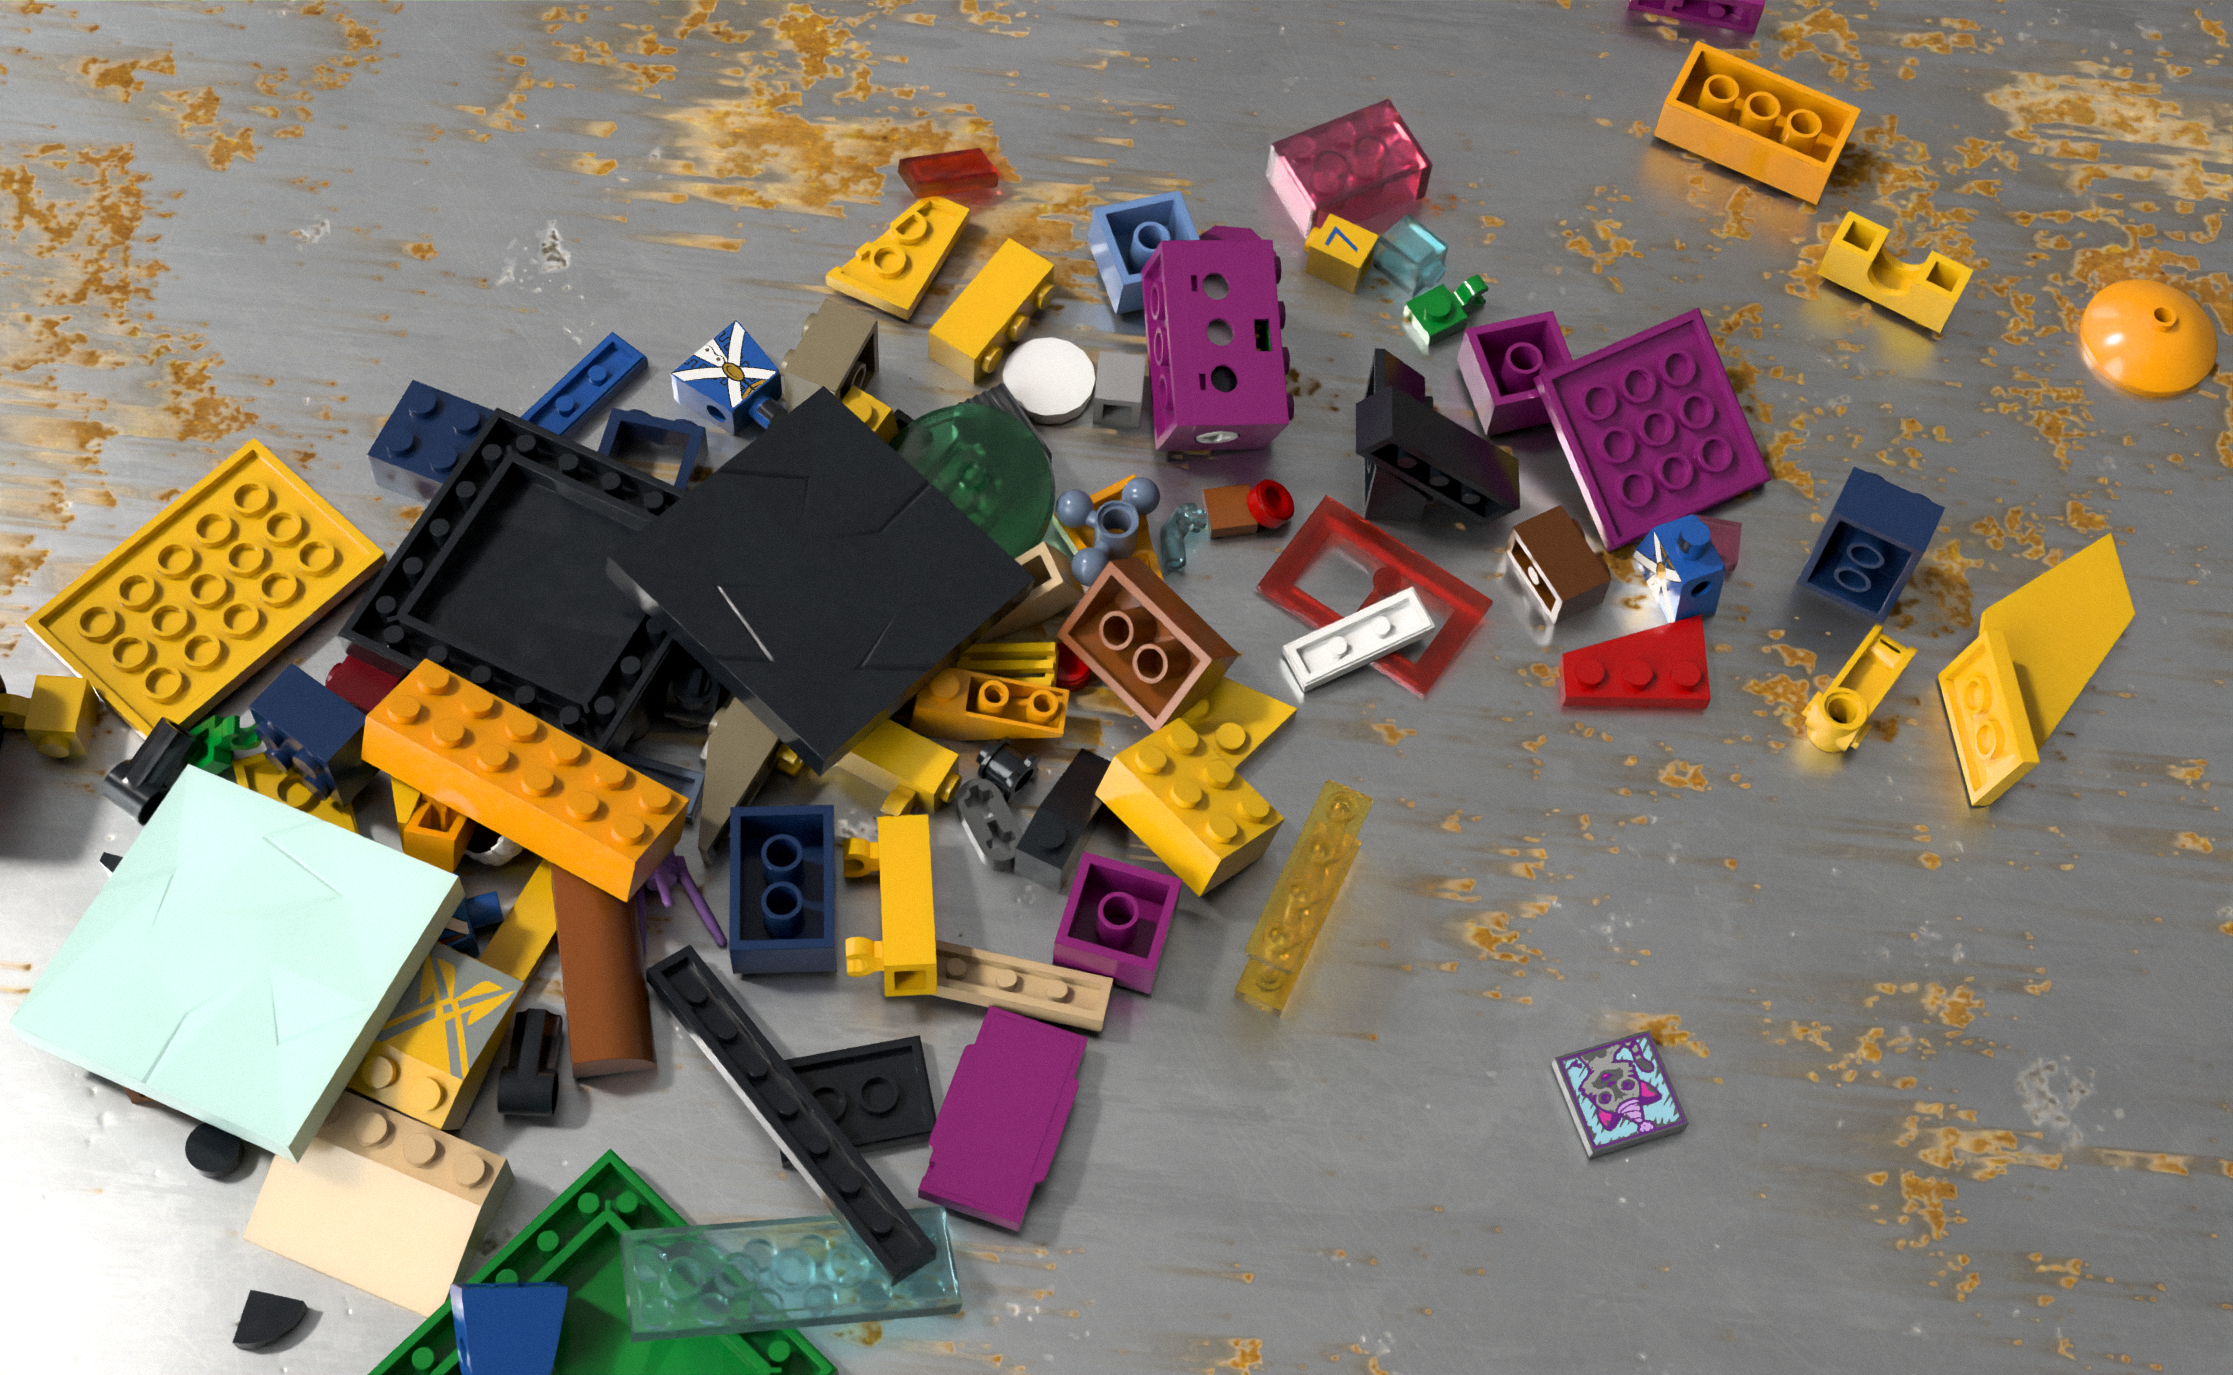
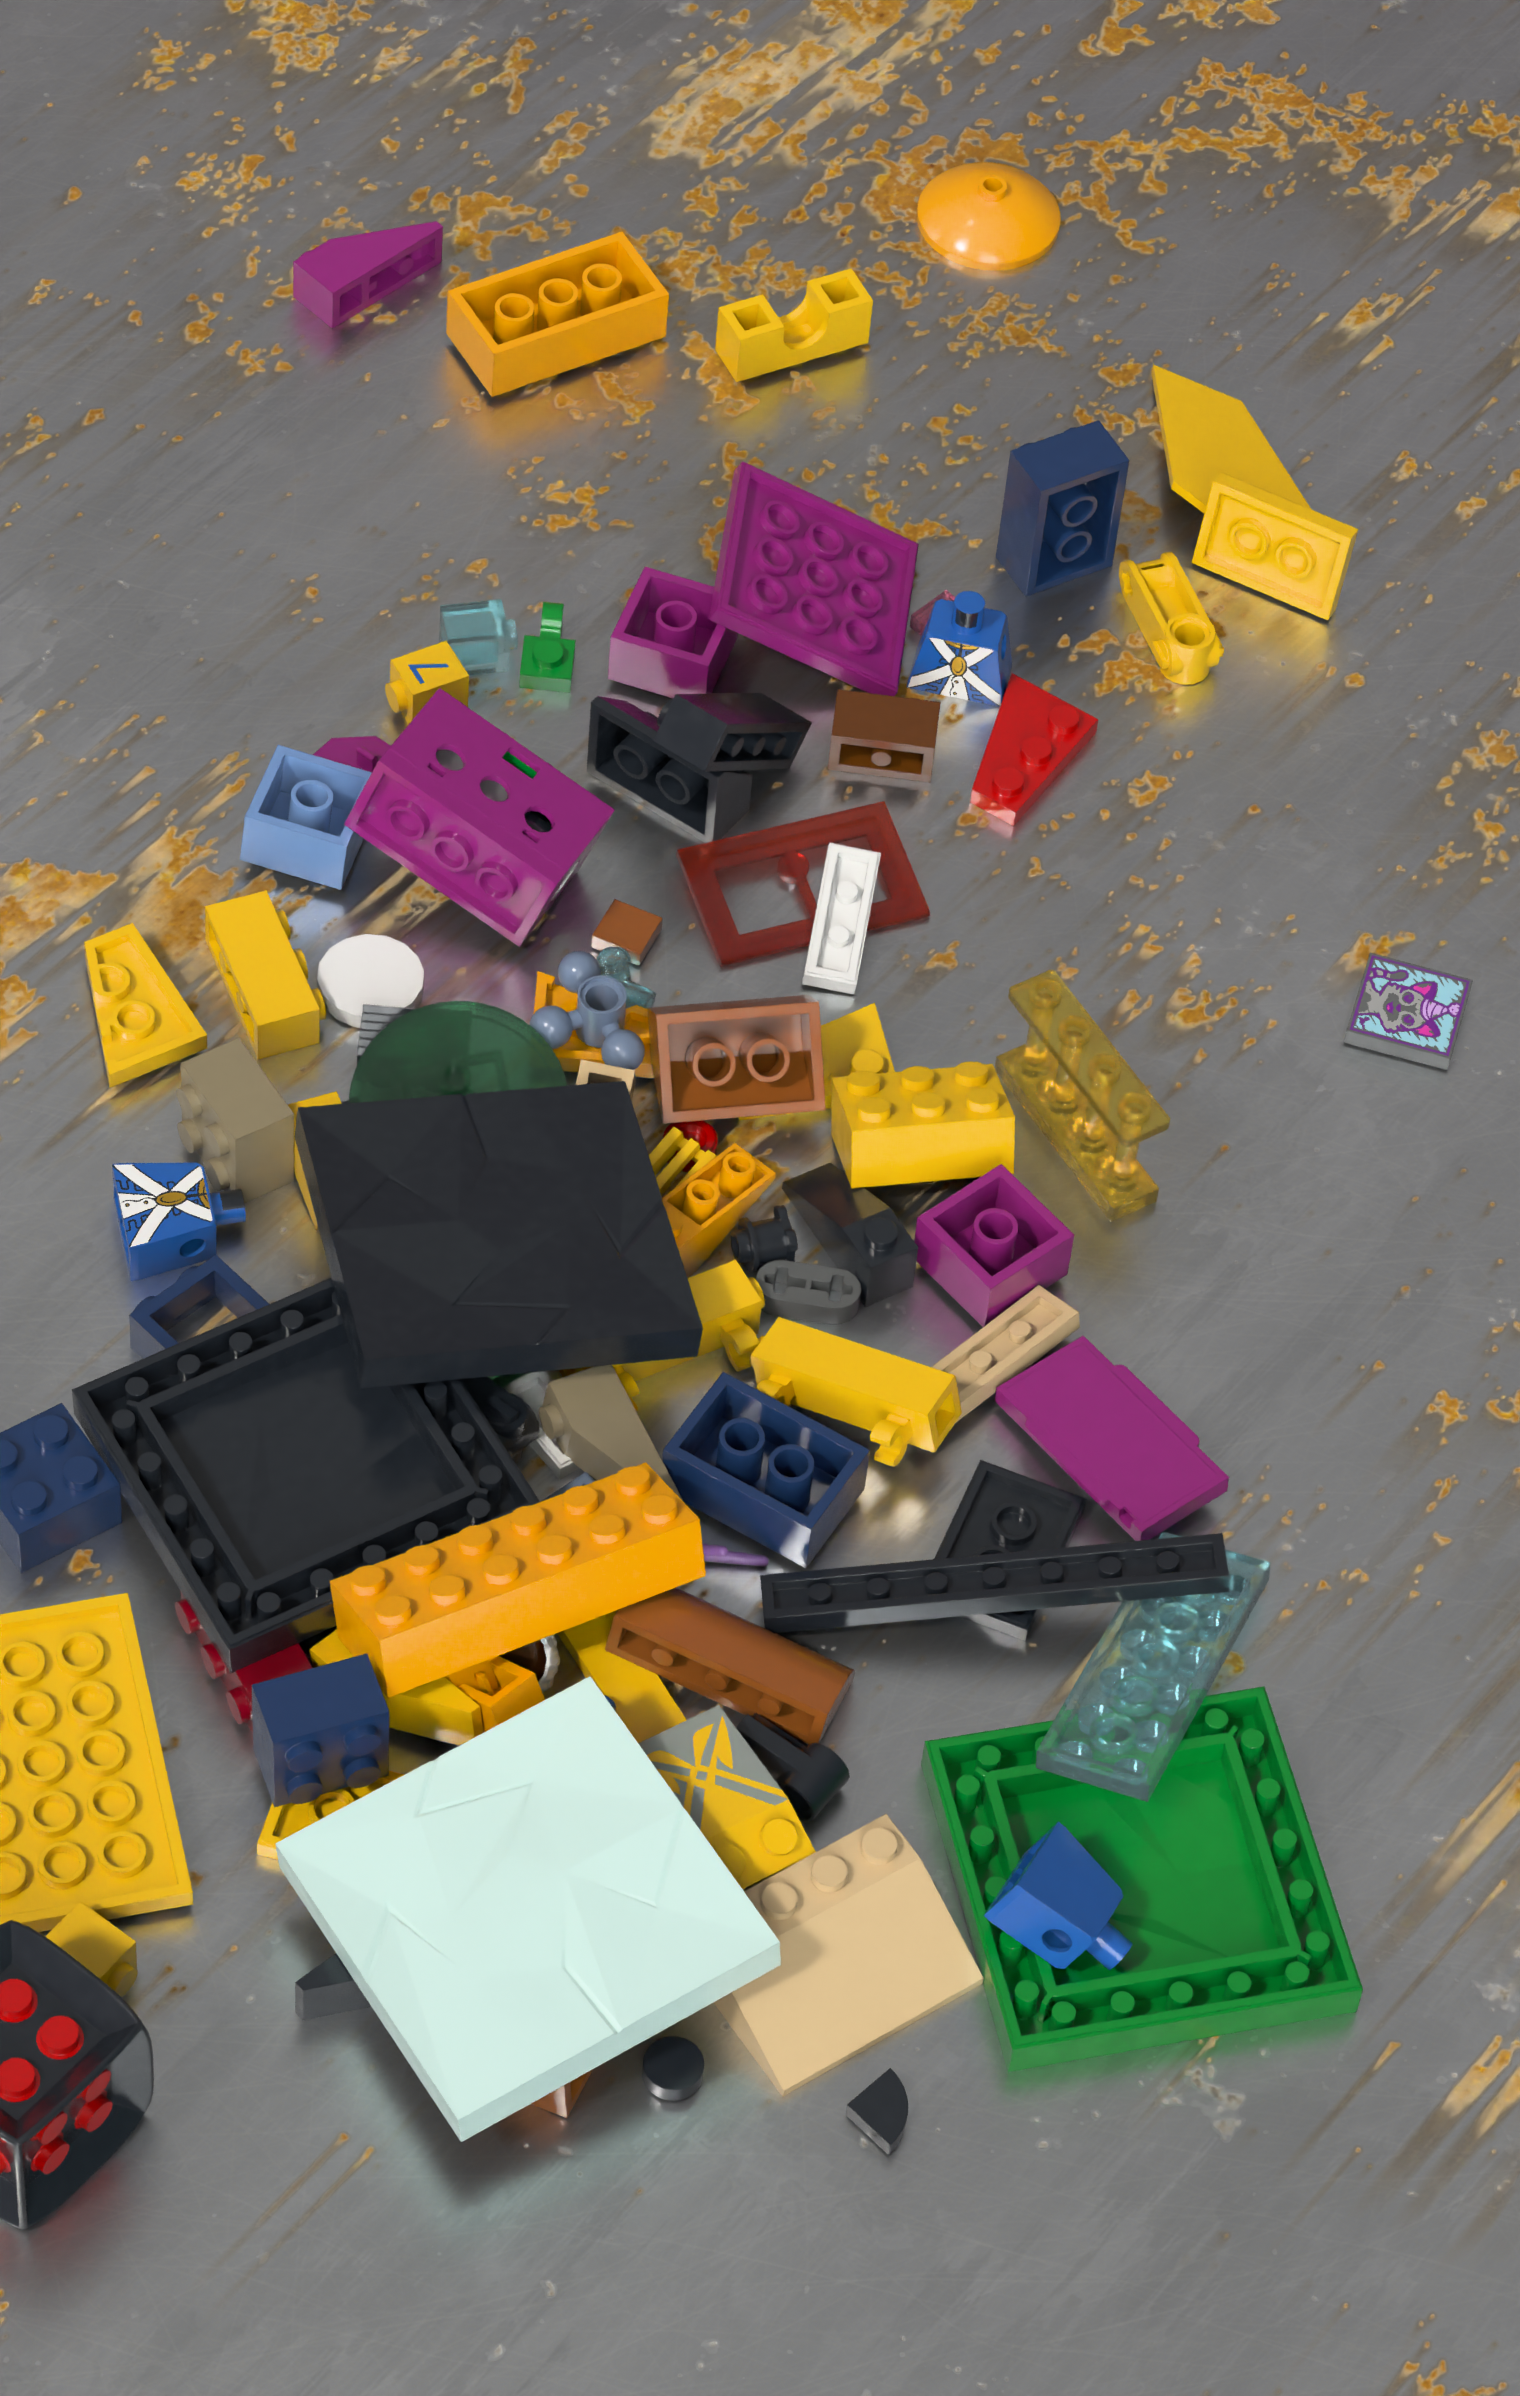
camera: 55 degrees left, 10 degrees down
black piece [101,717,202,826] -> none
green plate [184,715,262,775] -> none
blue tile [520,332,648,439] -> none
clear red tile [897,148,1000,199] -> none
light grey brick [1093,350,1146,428] -> none
red tile [1246,479,1294,529] -> none
clear pink brick [1266,99,1433,240] -> none

